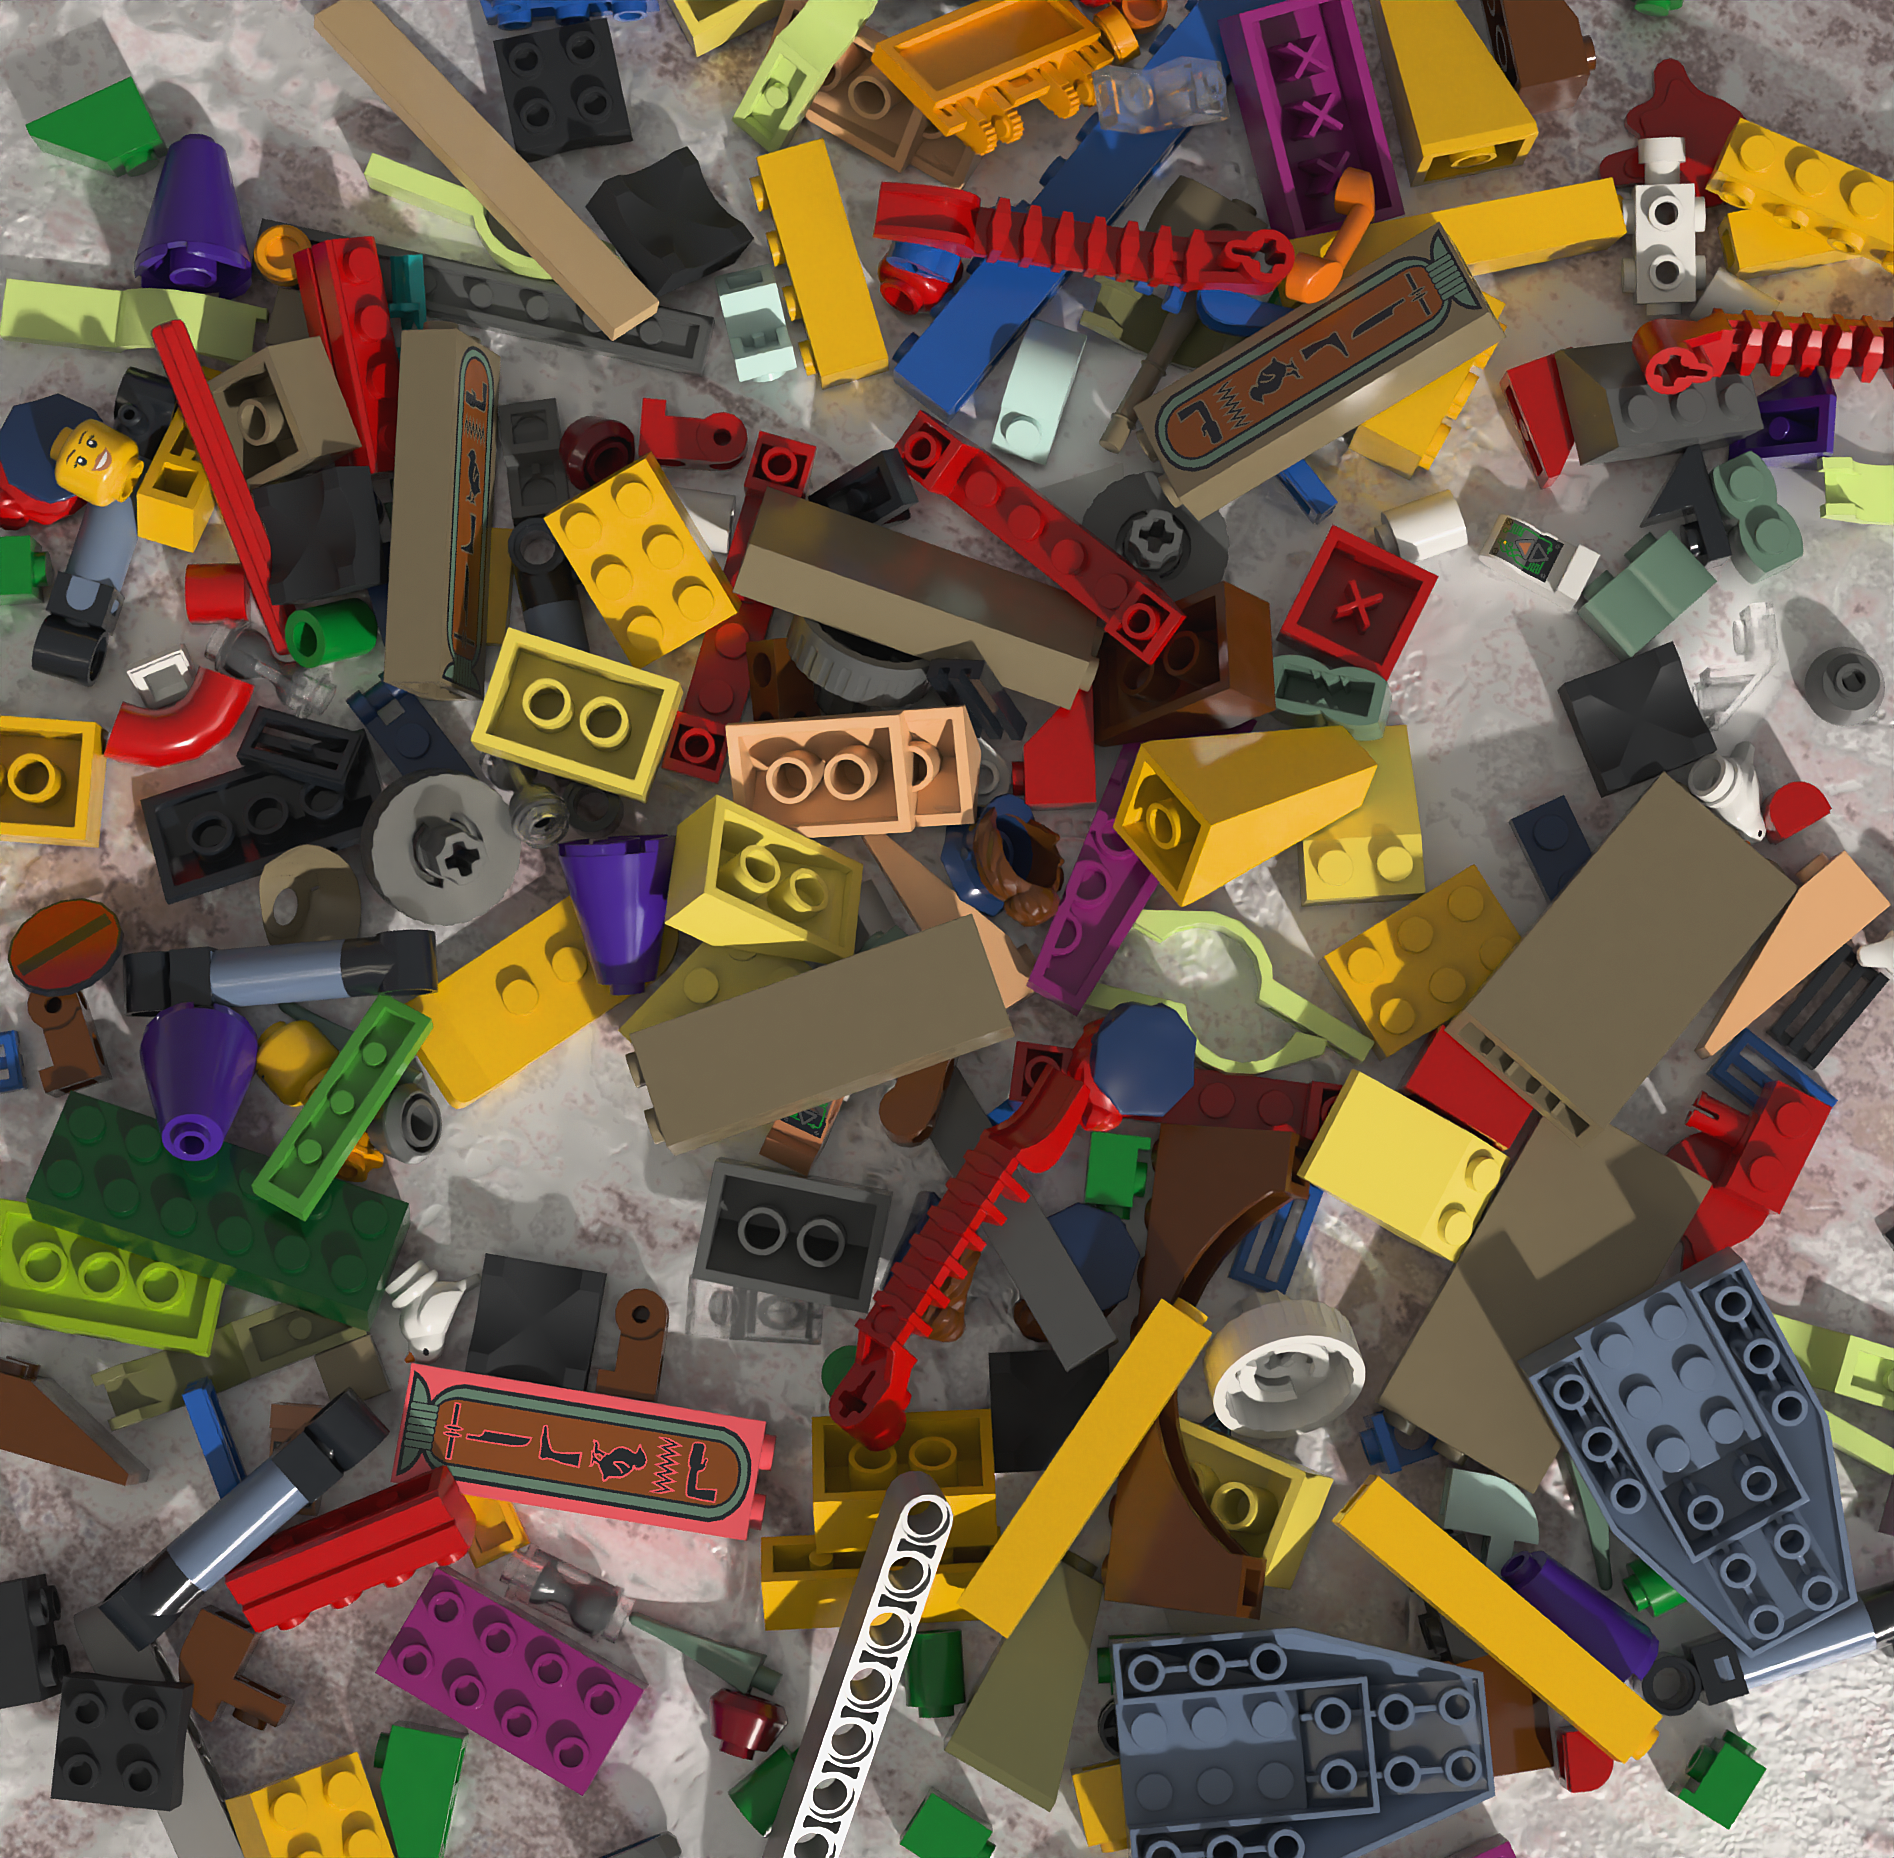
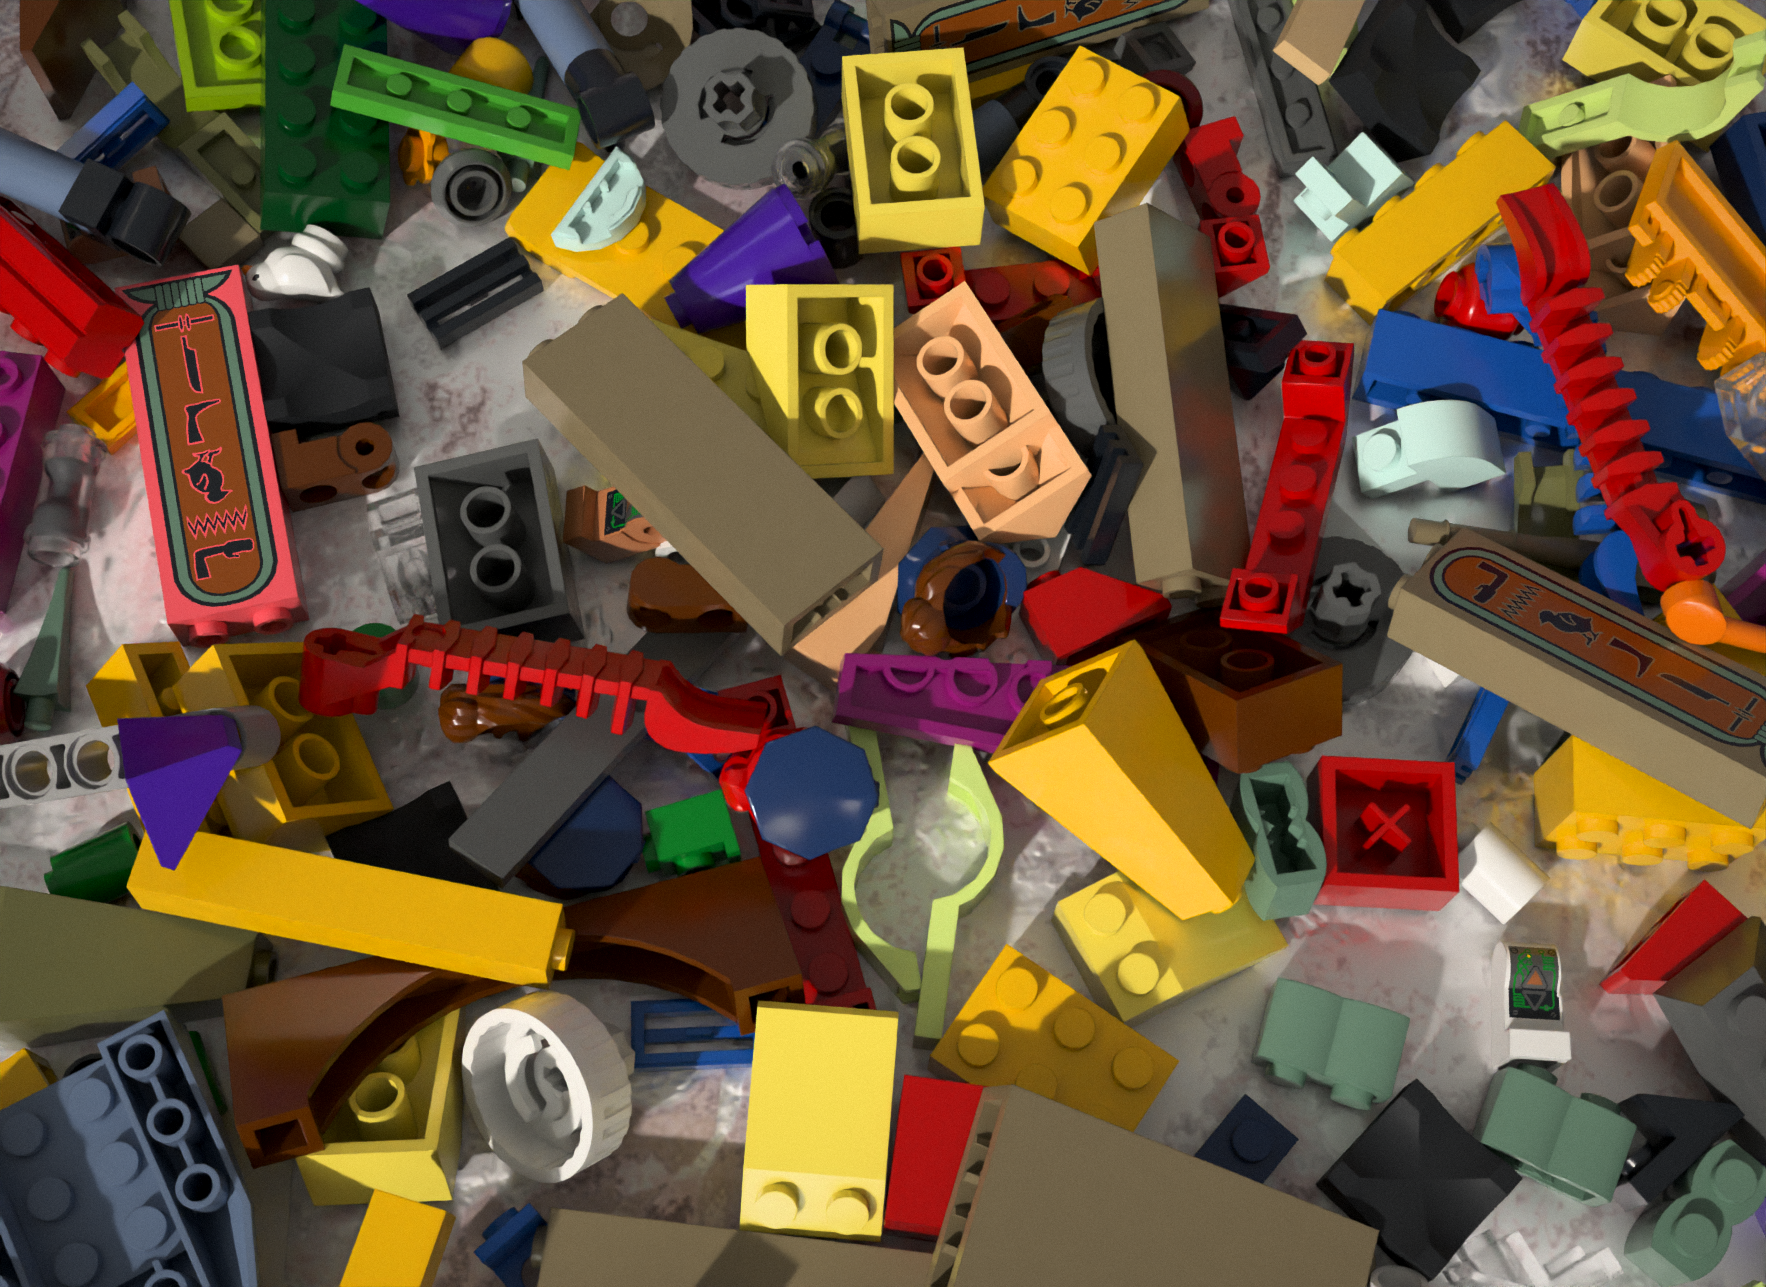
camera: 65 degrees right, 15 degrees down
none -> dark purple slope [117,715,242,871]
none -> black tile [407,237,544,349]
none -> light aqua tile [551,146,646,252]
none -> sand green brick [1251,977,1411,1110]

